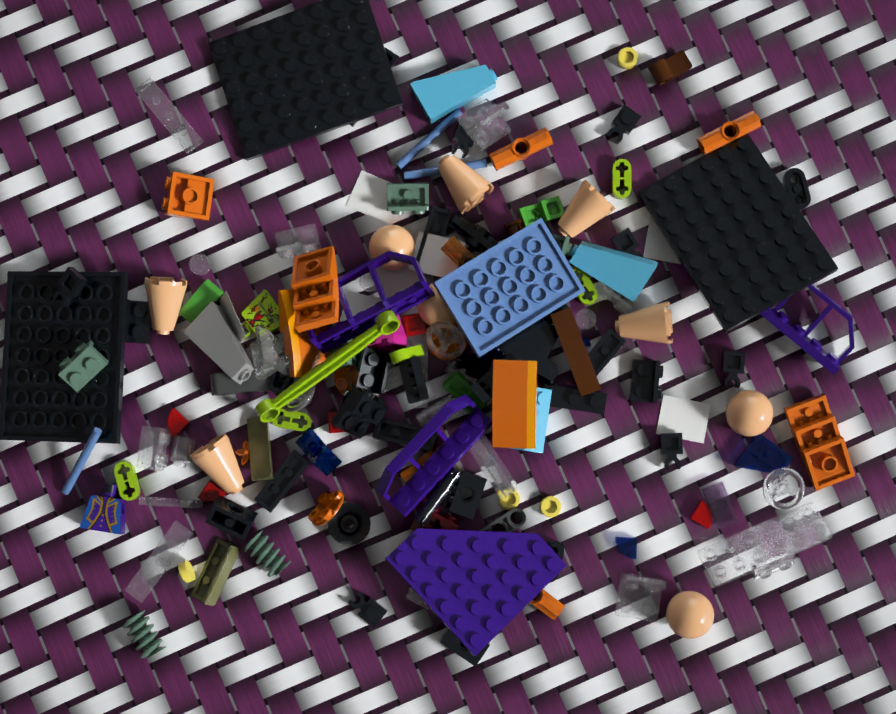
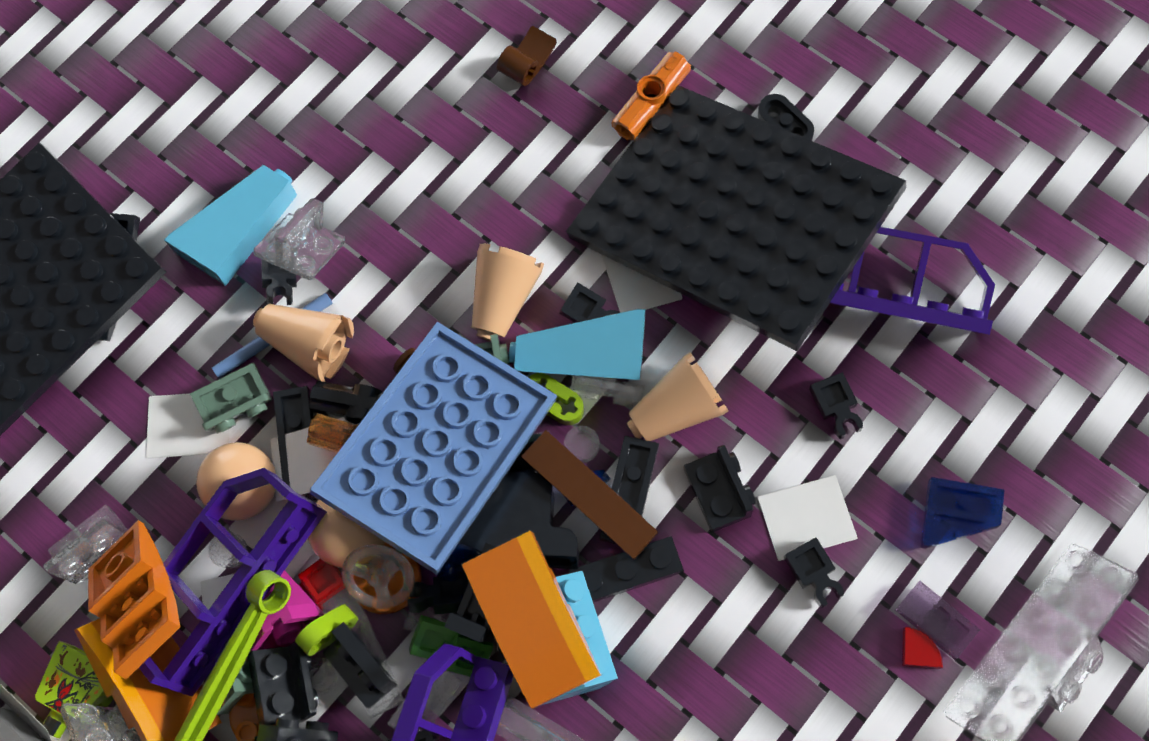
camera: 20 degrees left, 15 degrees down
medium blue bar [396,108,463,169] -> none
orange piece [489,127,553,171] -> none
bright green slope [517,196,564,228] -> none
black plate [606,105,642,144] -> none
lime beam [611,159,632,200] -> none
light yellow tile [616,47,638,69] -> none
light nougat piece [726,390,773,437] -> none
clear piece [763,468,805,510] -> none
orange slope [783,393,855,491] -> none

